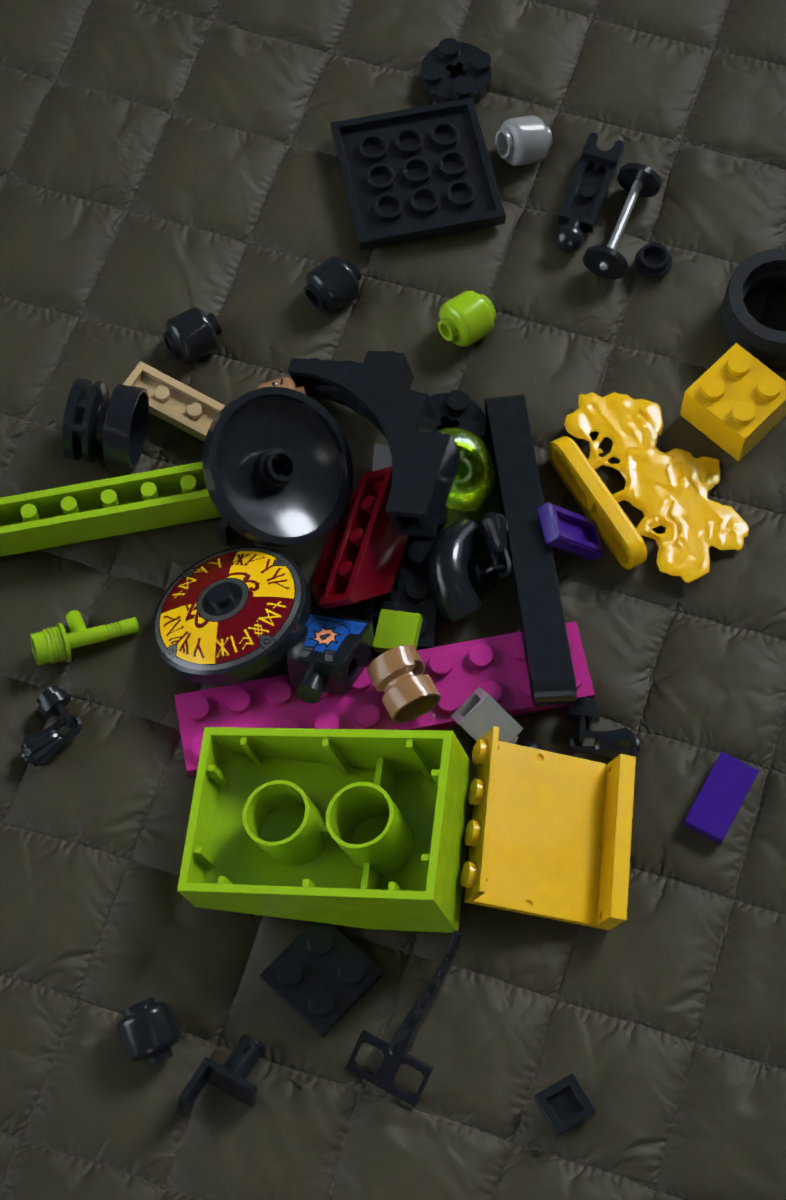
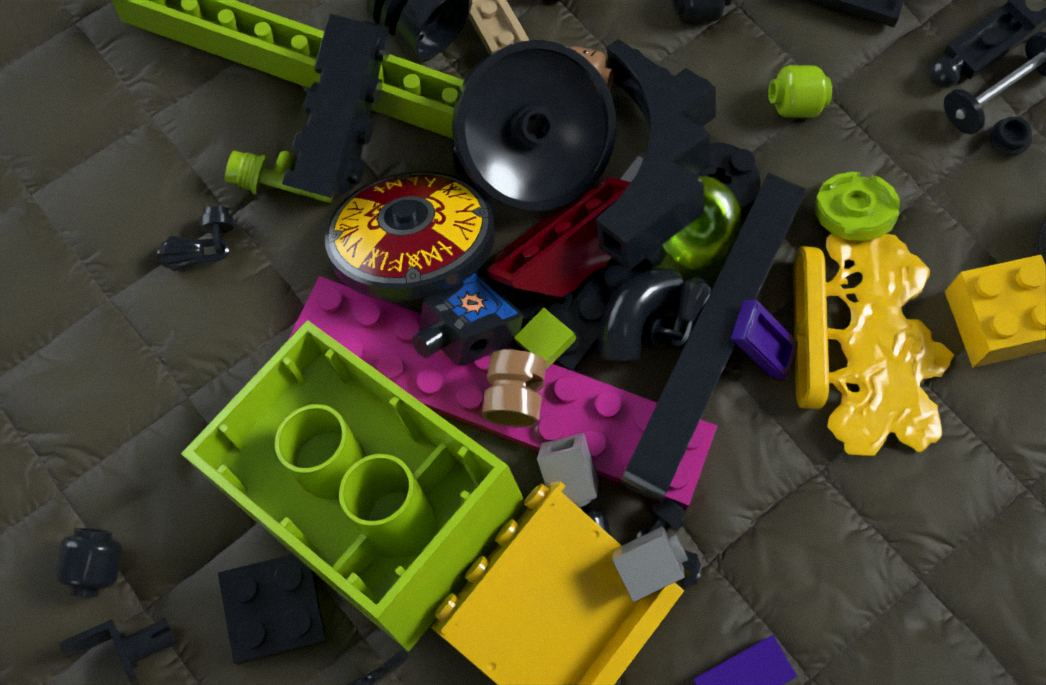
camera: 30 degrees right, 5 degrees up
none -> black wedge [282,14,392,198]
none -> light grey brick [612,526,688,602]
none -> lime tile [815,172,900,241]

